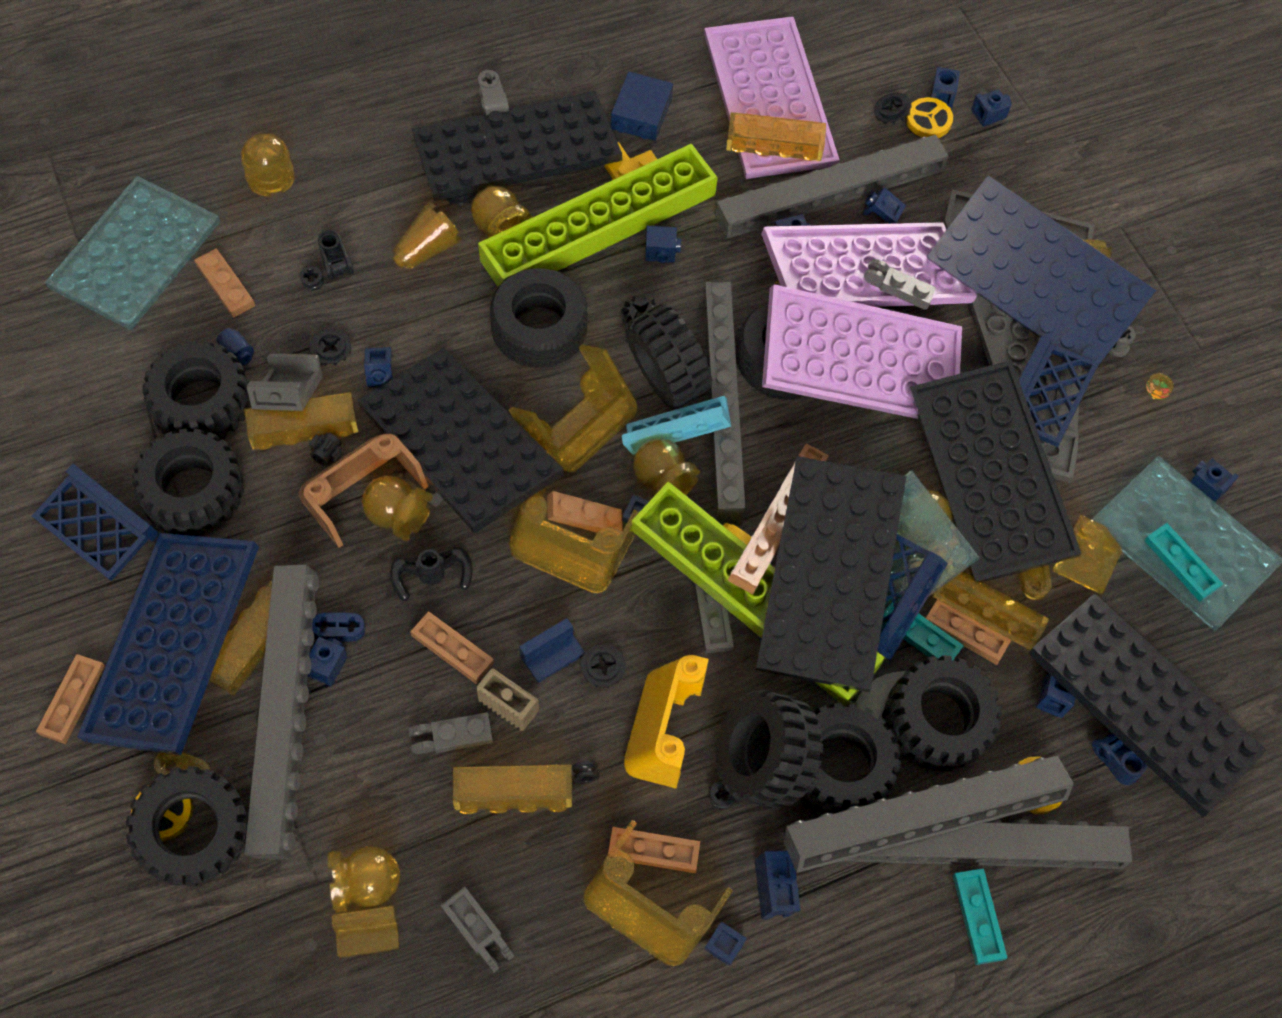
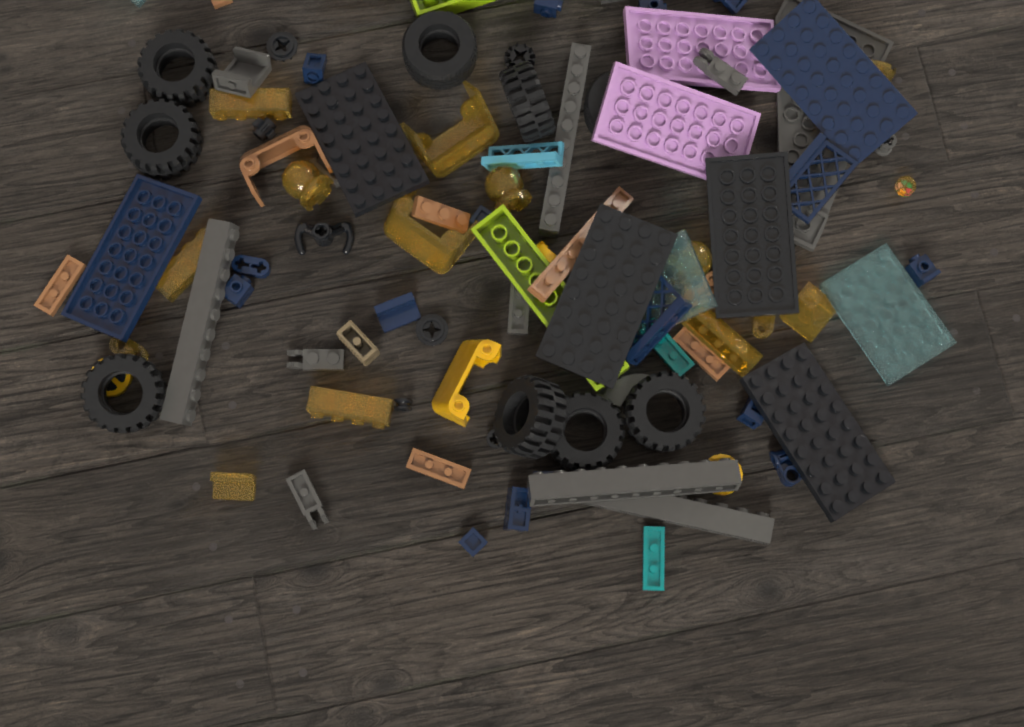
camera: 15 degrees right, 15 degrees up
dark blue fence [32,464,160,581] -> none
dark blue brick [216,328,254,366] -> none
clear yellow tile [328,846,401,913] -> none
medium nougat plate [411,611,494,684] -> none
clear yellow windscreen [583,820,733,966] -> none
teal plate [1144,523,1223,602] -> none

